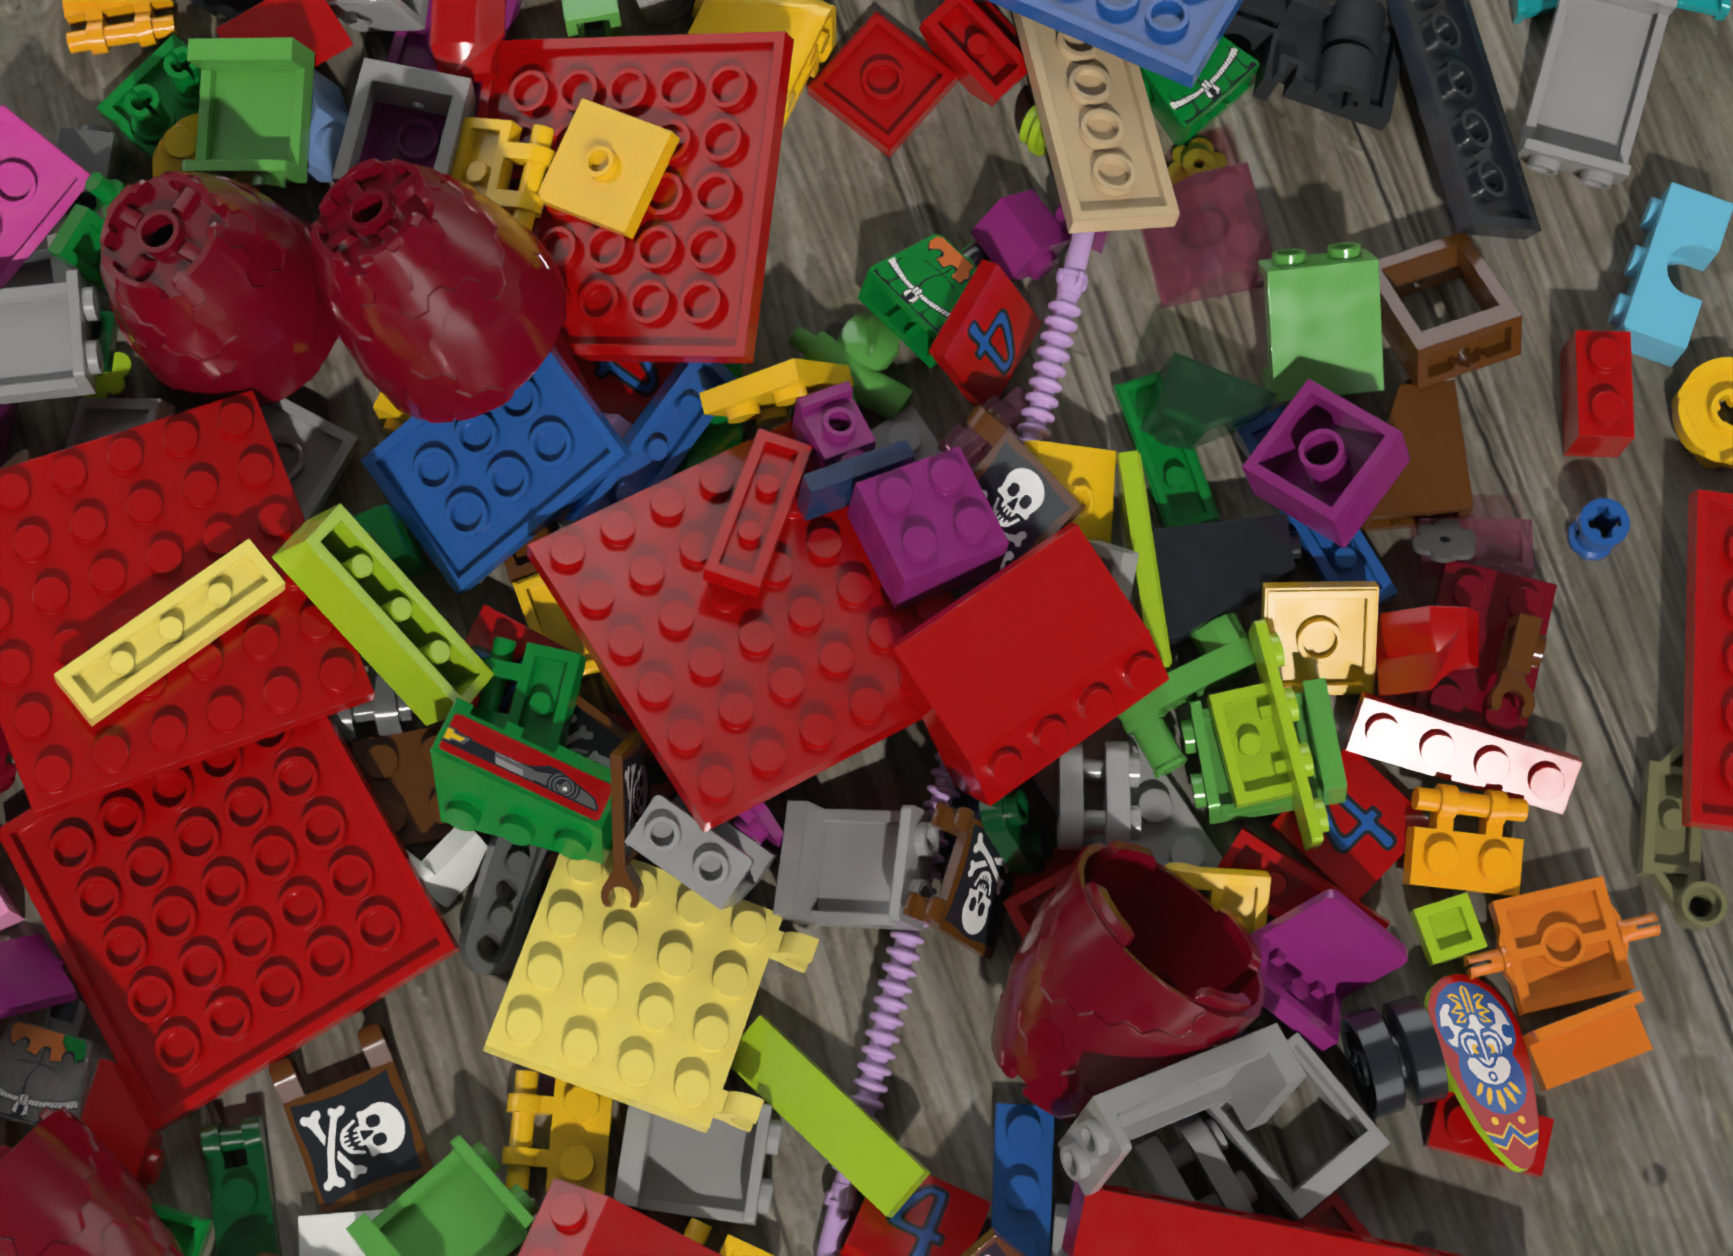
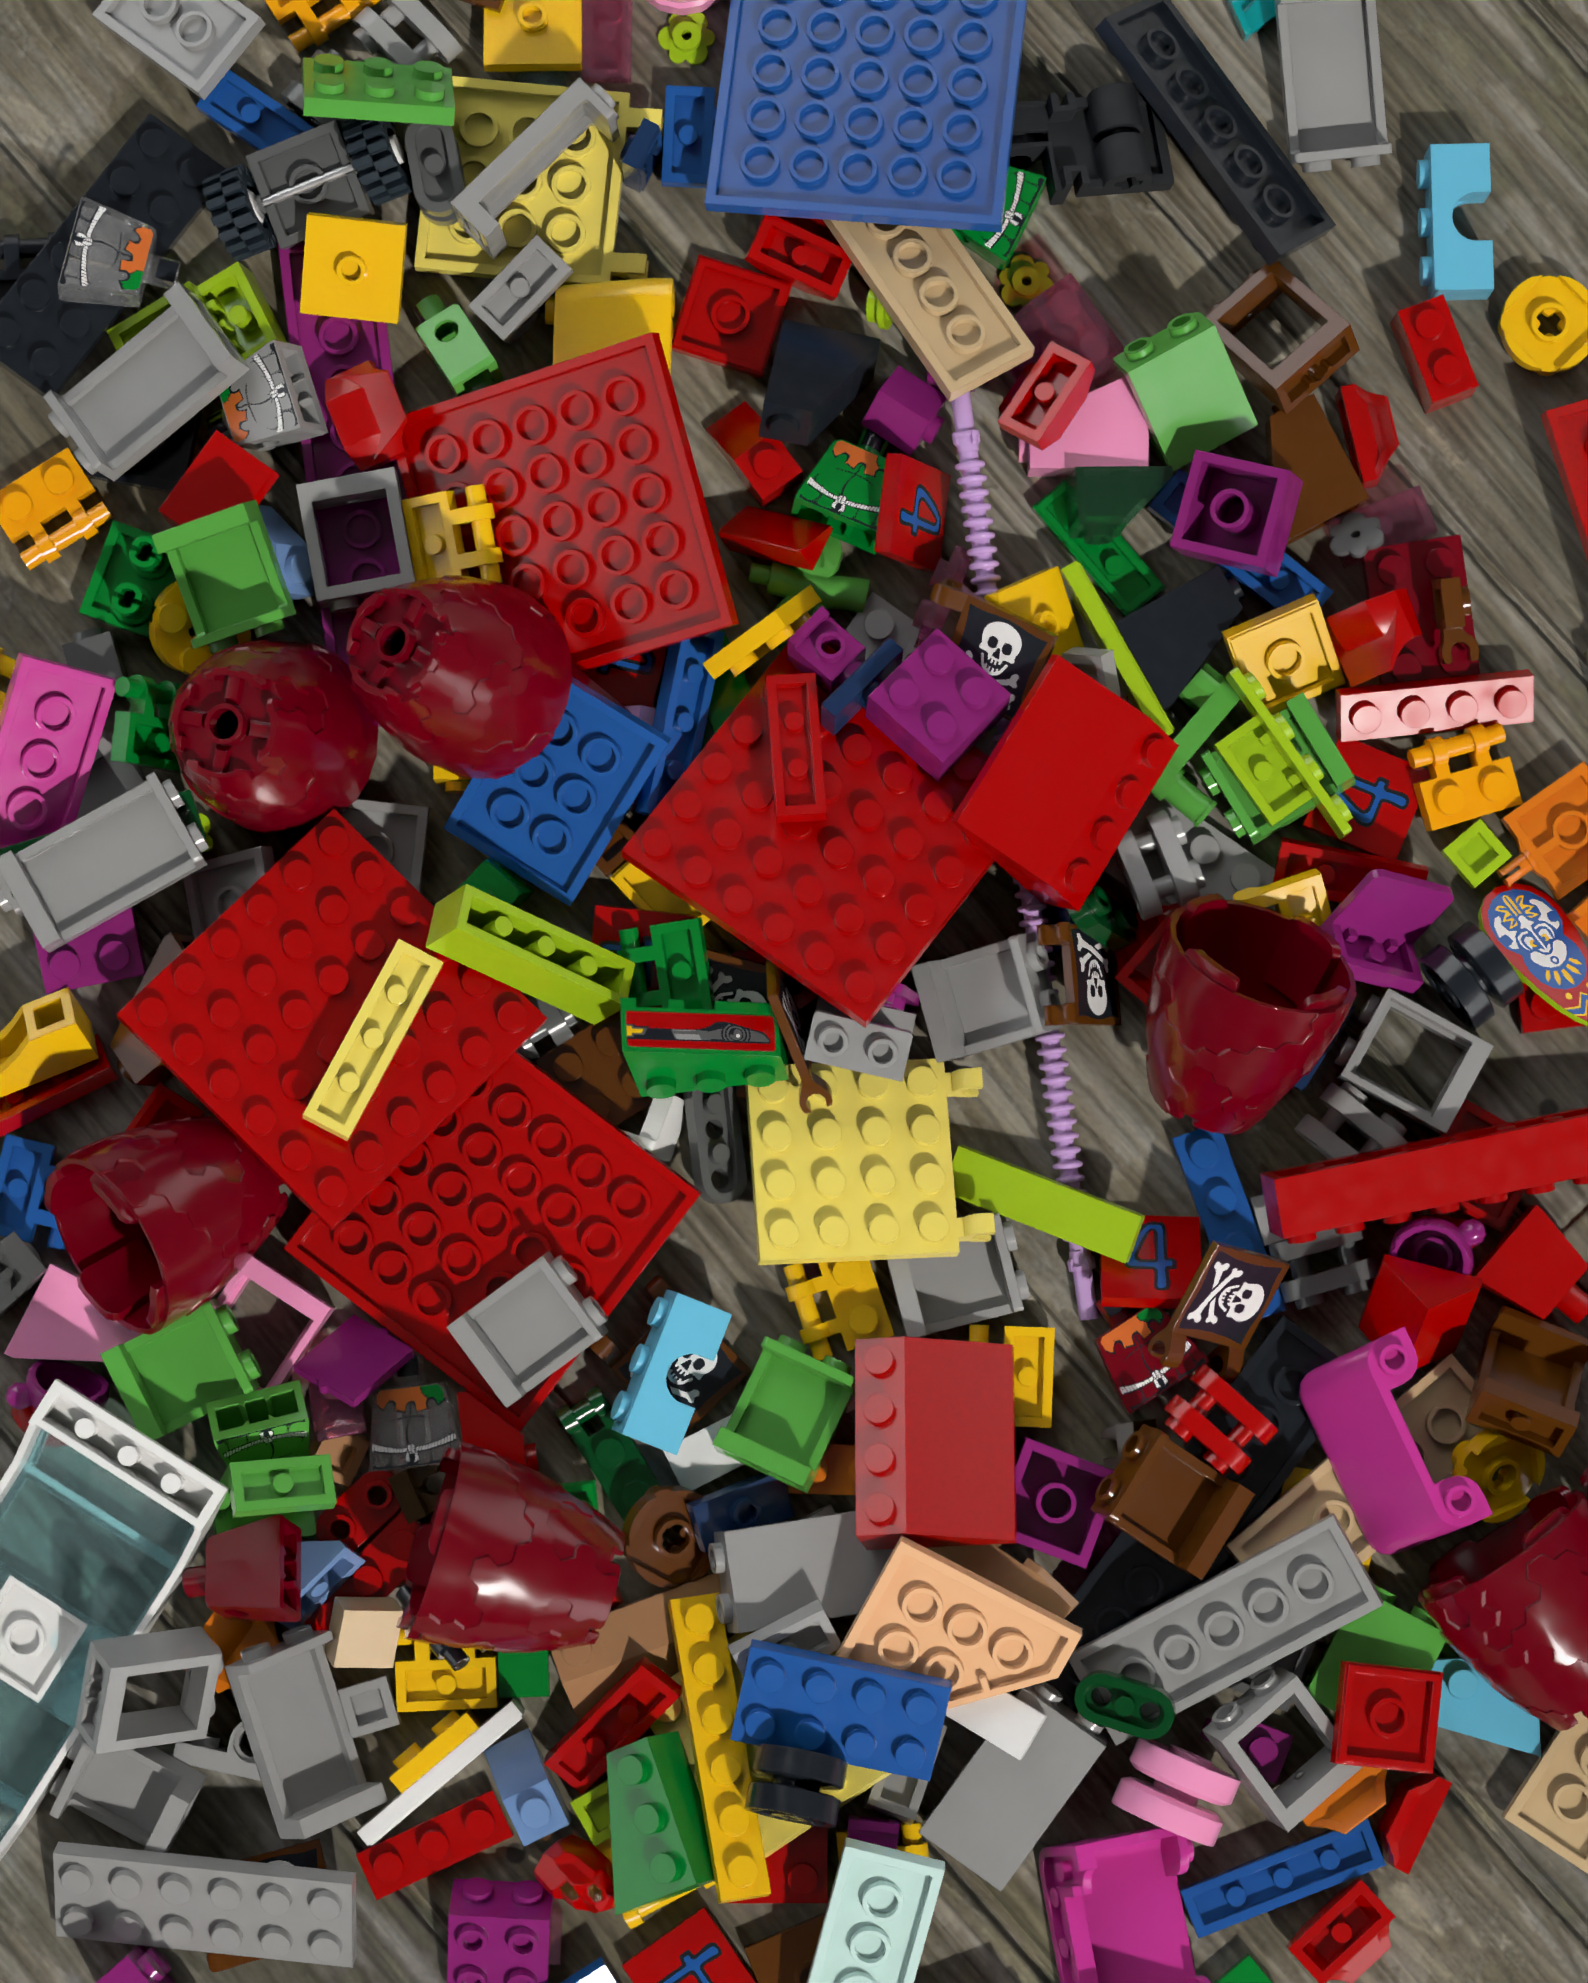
camera: 20 degrees left, 10 degrees up
yellow plate [536,98,680,239] -> none
light grey panel [1058,1023,1307,1196] -> none
blue bush [1567,498,1630,561] -> none
none -> light grey panel [446,1251,609,1408]
none -> medium azure arch [610,1289,732,1455]
none -> red slope [705,401,803,509]
none -> red slope [718,506,833,571]
none -> black slope [759,319,881,446]
none -> red slope [997,341,1095,450]
none -> bright pink slope [1018,377,1149,477]
none -> red slope [1335,383,1399,489]

